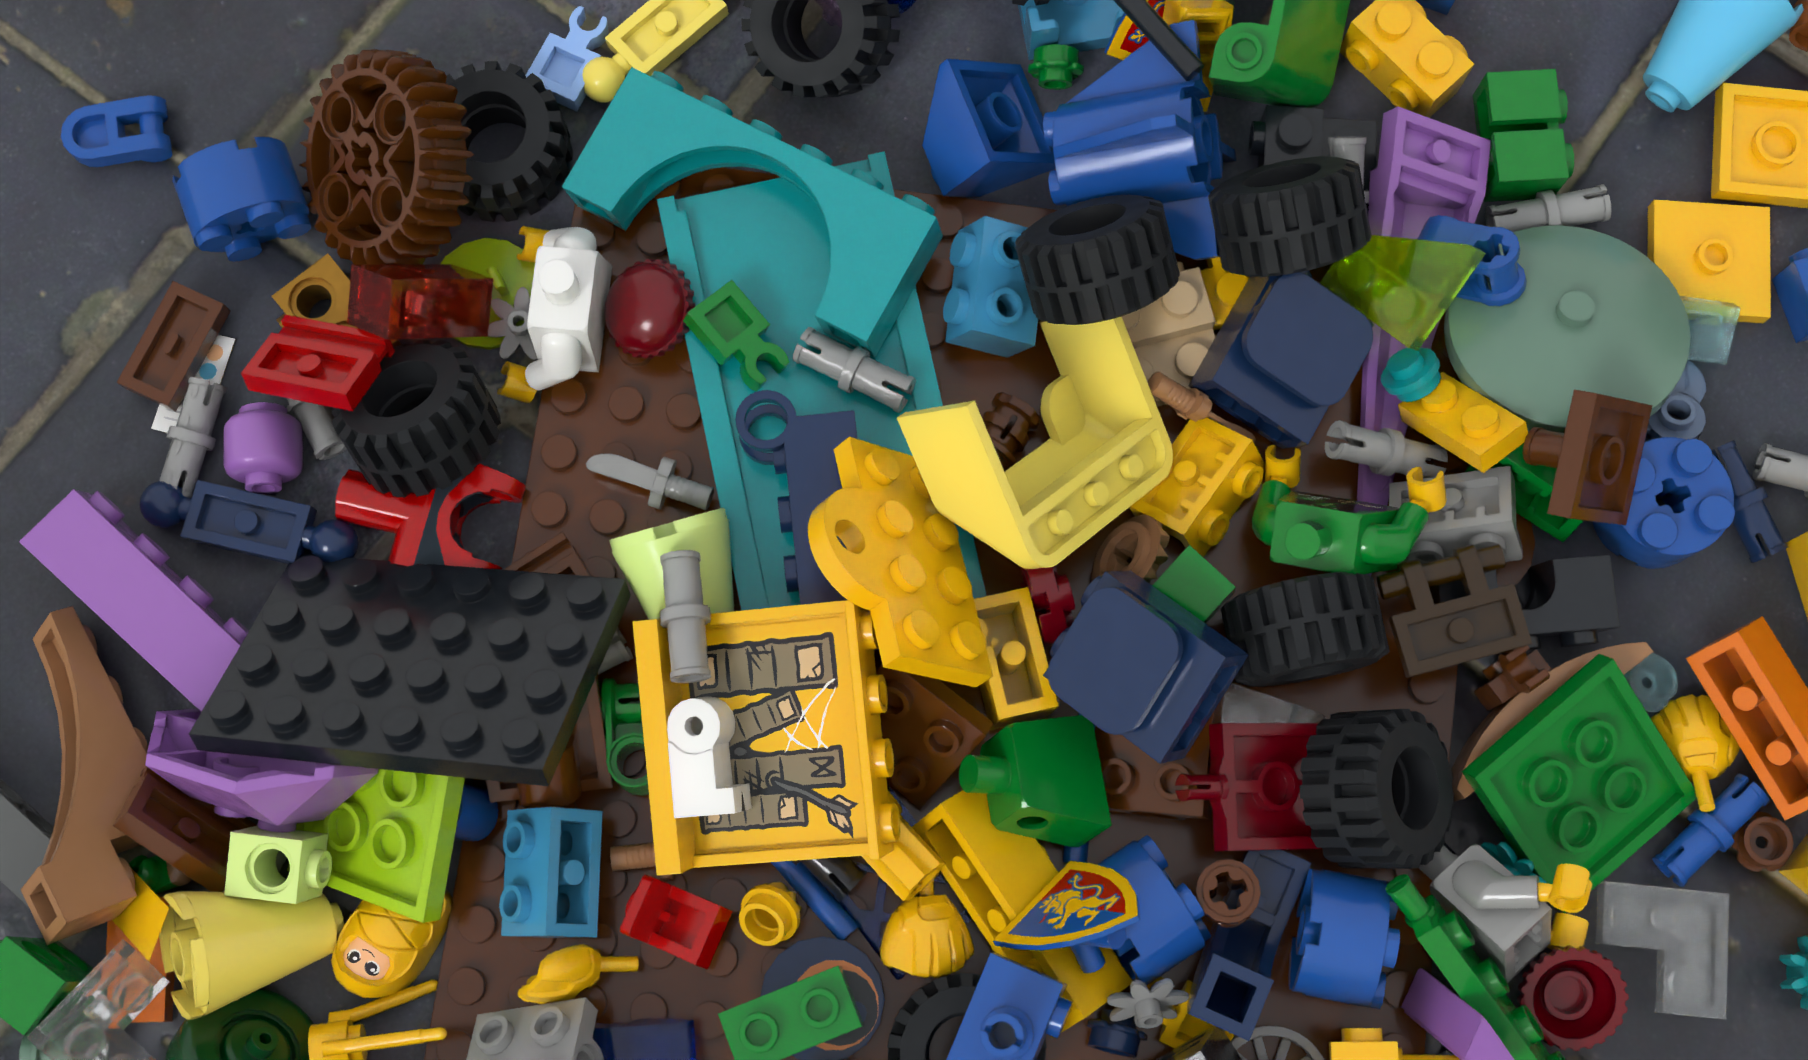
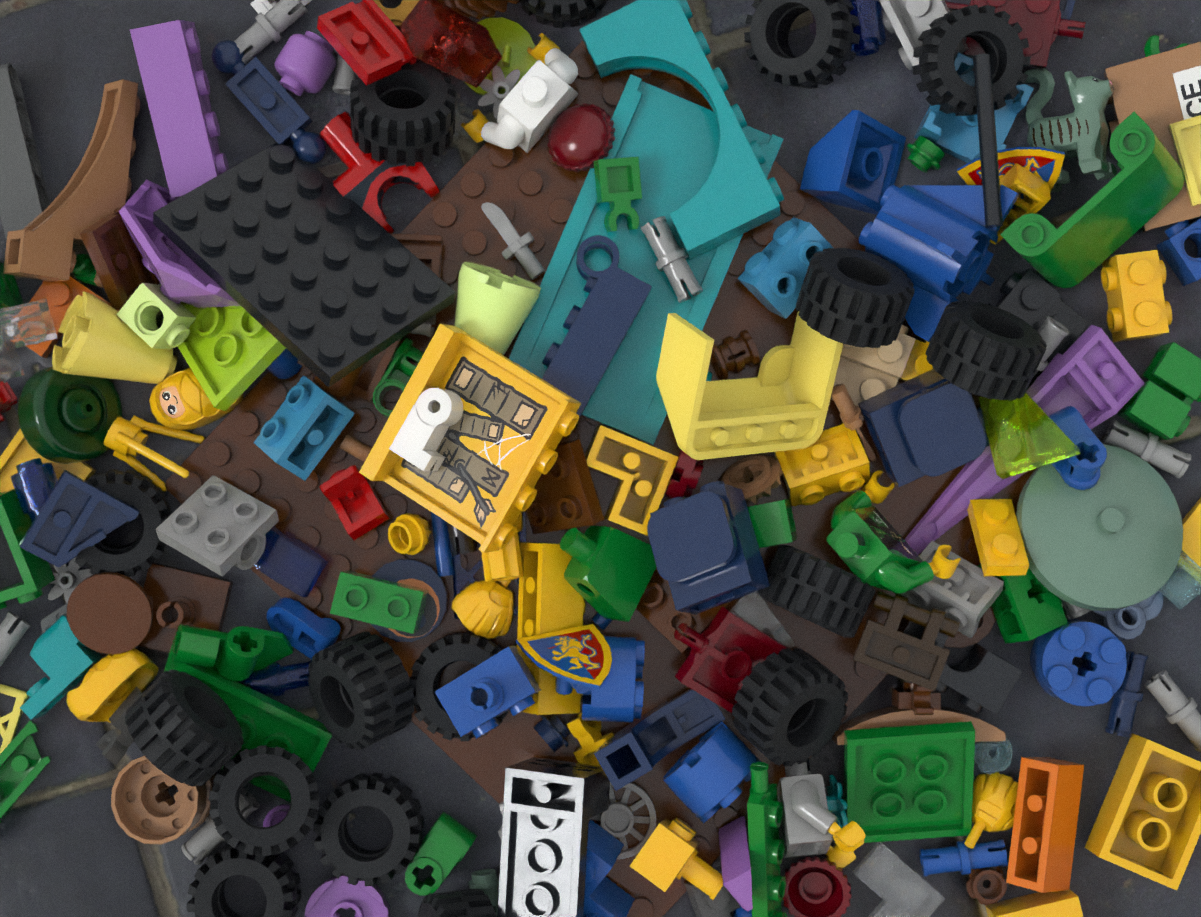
camera: 30 degrees right, 10 degrees up
yellow sticker [112,868,169,961] -> none
yellow piece [517,944,639,1004] -> none
light grey pin [660,550,711,683] -> none
yellow plate [808,437,993,687] -> none
light grey plant [1107,978,1189,1029] -> none
reddish brown bush [1196,859,1261,928] -> none
light grey pin [1325,420,1448,478] -> none
teal plate [1381,347,1441,402] -> none
reddish brown tile [1523,389,1653,525] -> none

